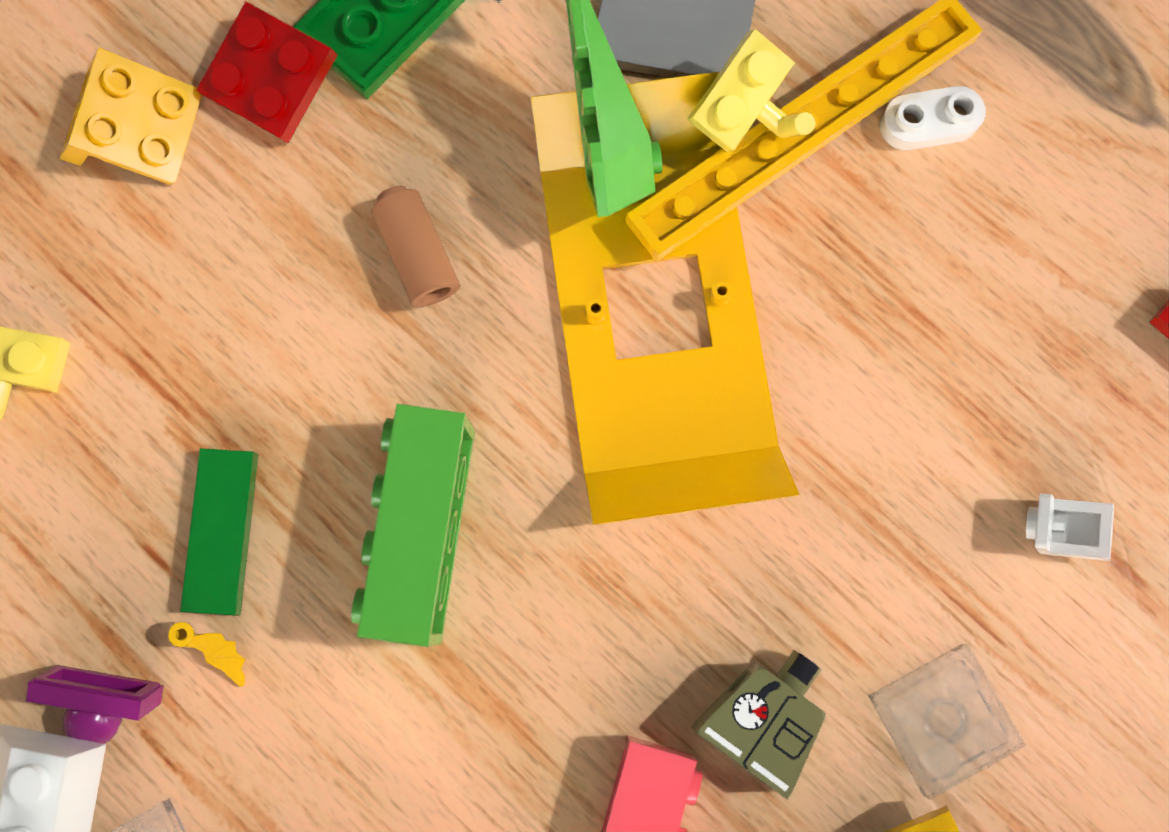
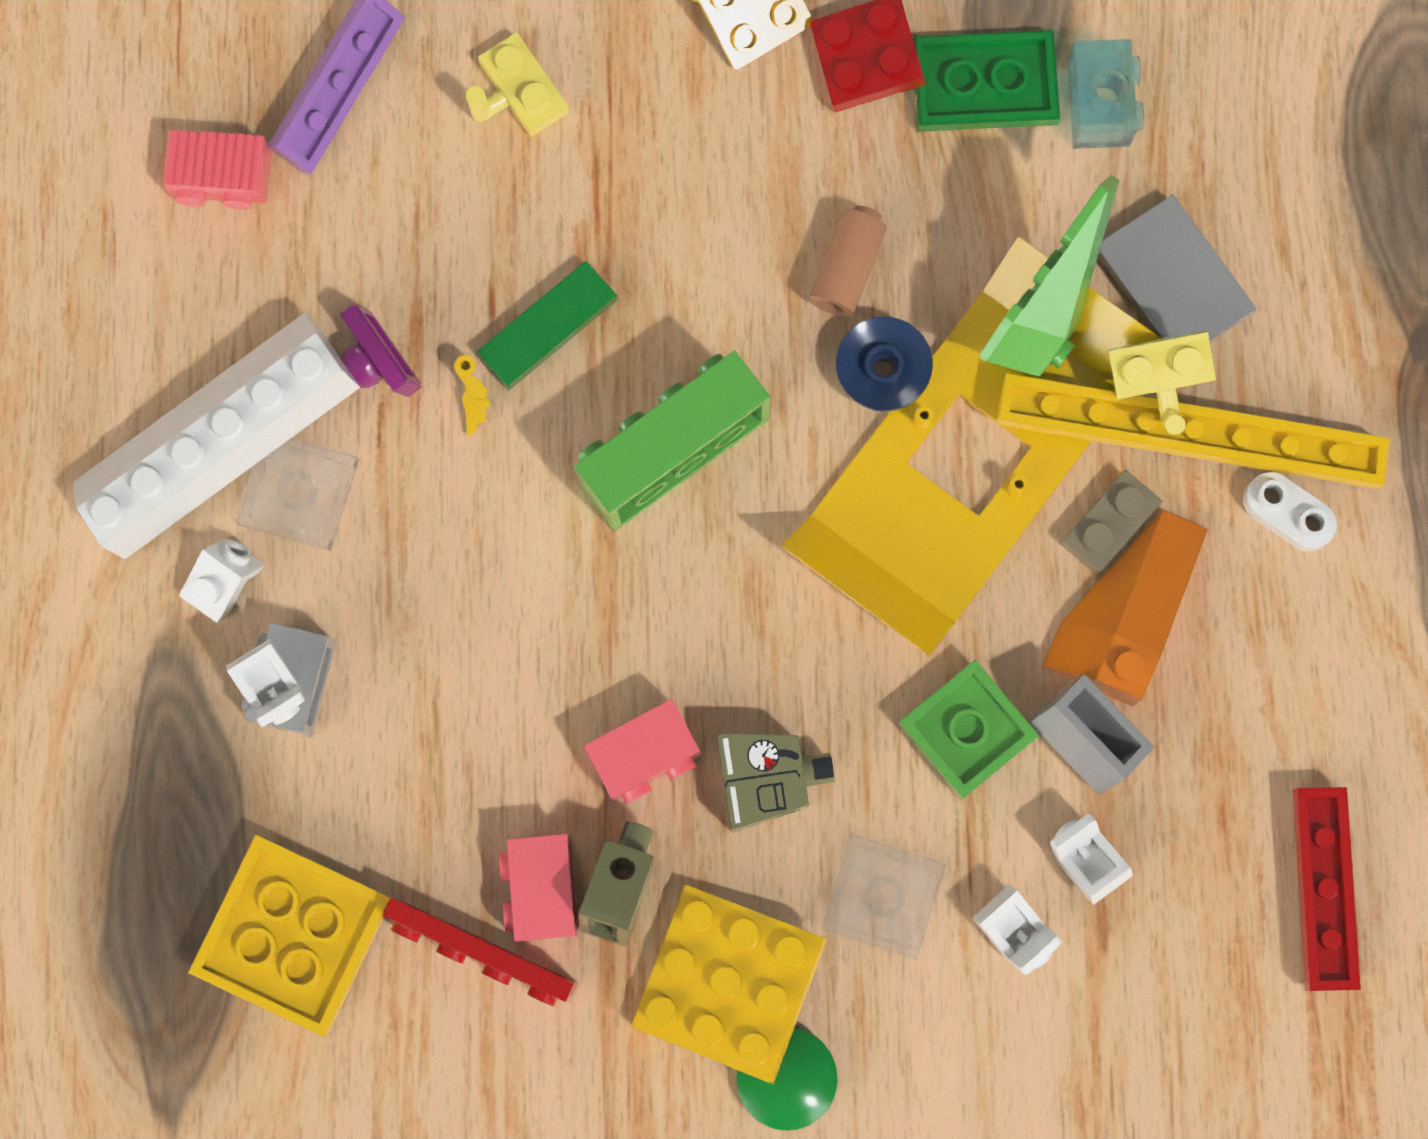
camera: 50 degrees right, 0 degrees up
none -> dark blue dish [836,317,933,412]
none -> bright green plate [898,660,1039,800]
none -> white bracket [972,885,1062,975]
none -> light grey brick [1029,674,1154,795]
none -> orange wedge [1042,510,1208,707]
none -> dark tan plate [1060,469,1163,576]

